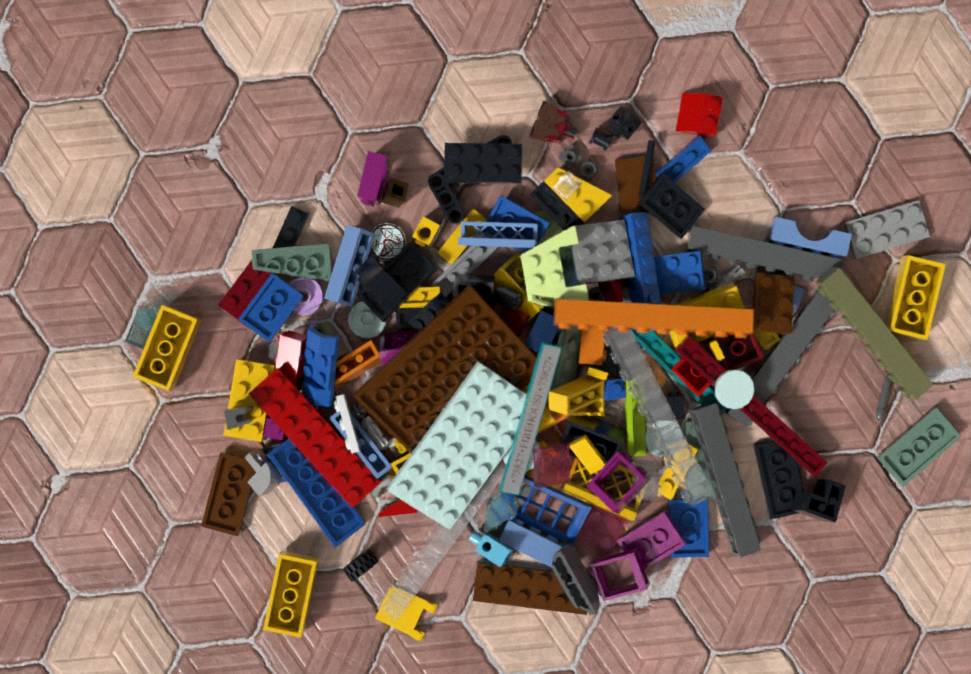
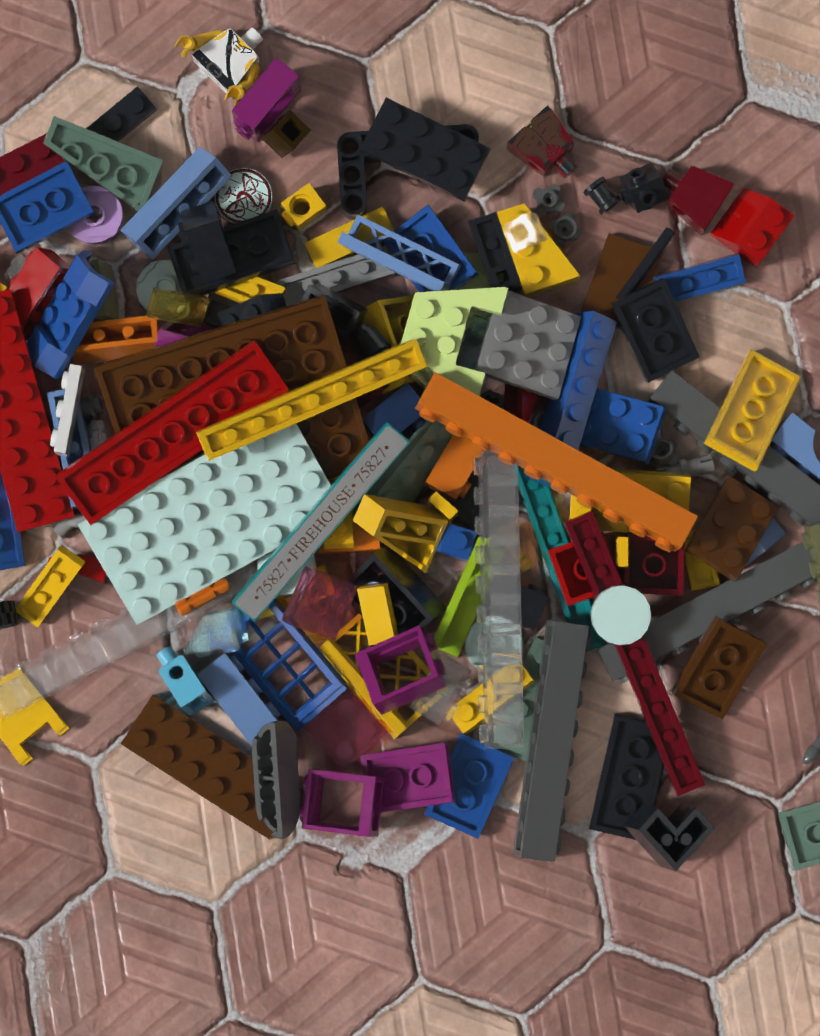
camera: 25 degrees right, 5 degrees down
none -> yellow plate [16,544,85,627]
none -> red plate [55,340,290,525]
none -> clear yellow plate [146,287,210,327]
none -> torso [174,27,263,107]
none -> orange axle [175,577,231,616]
none -> yellow plate [196,339,427,461]
none -> dark red torso [663,166,735,236]
none -> reddish brown plate [671,616,767,720]
none -> yellow tile [703,349,801,472]

